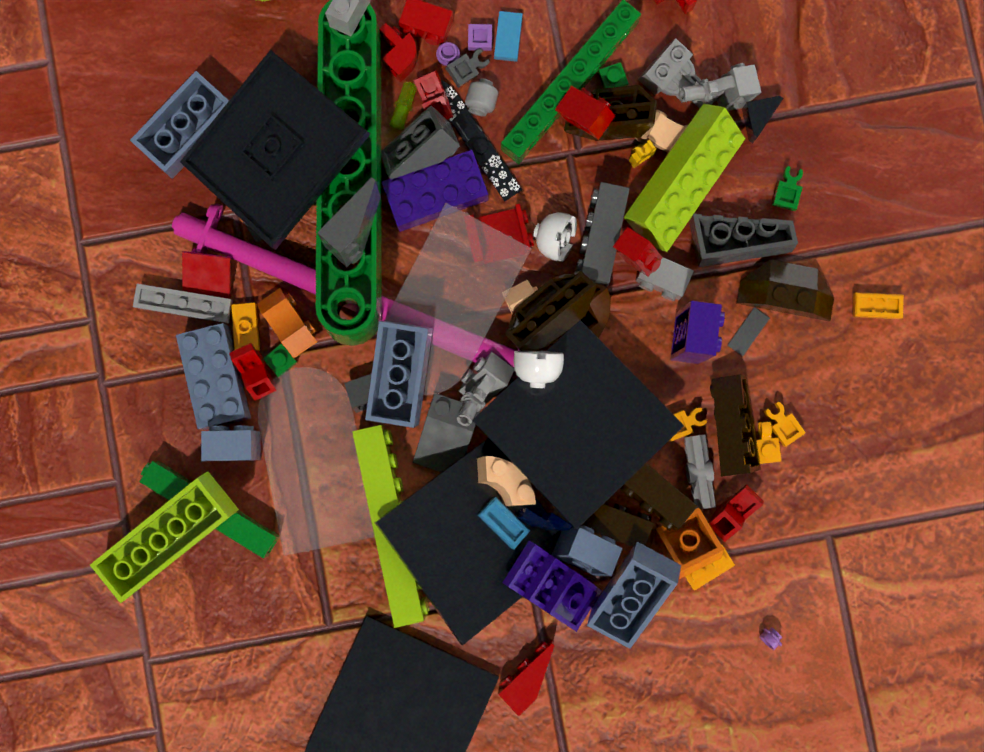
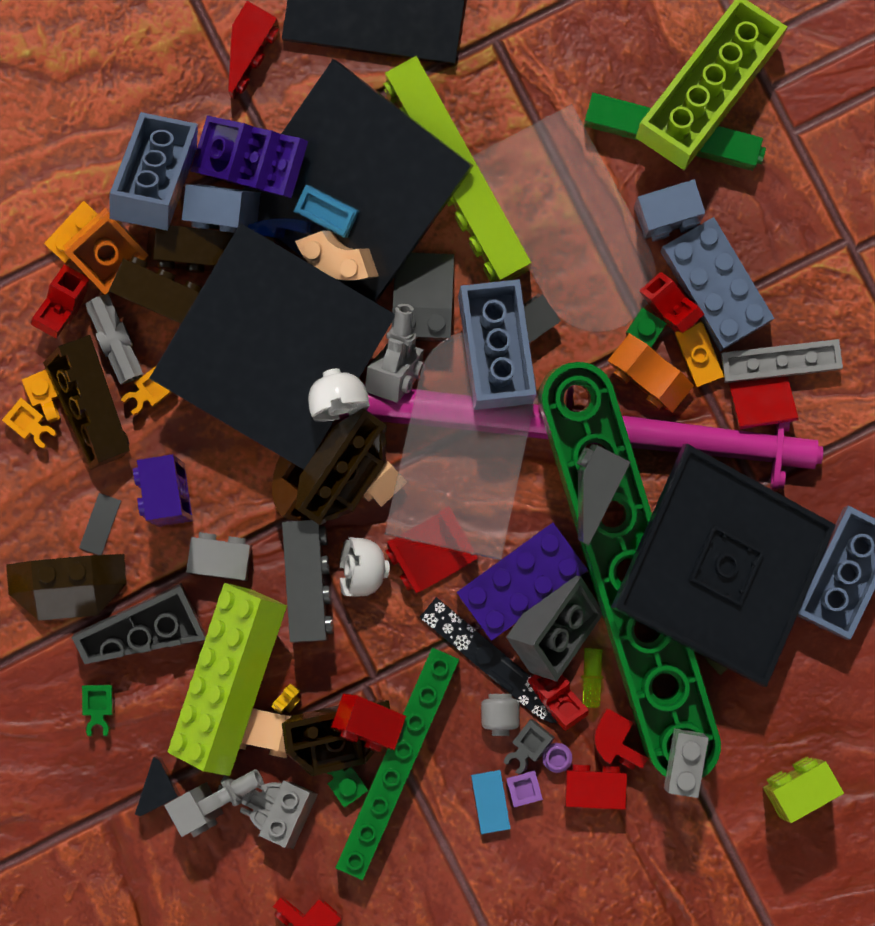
camera: 165 degrees right, 0 degrees up
red brick [613,227,663,277] -> none

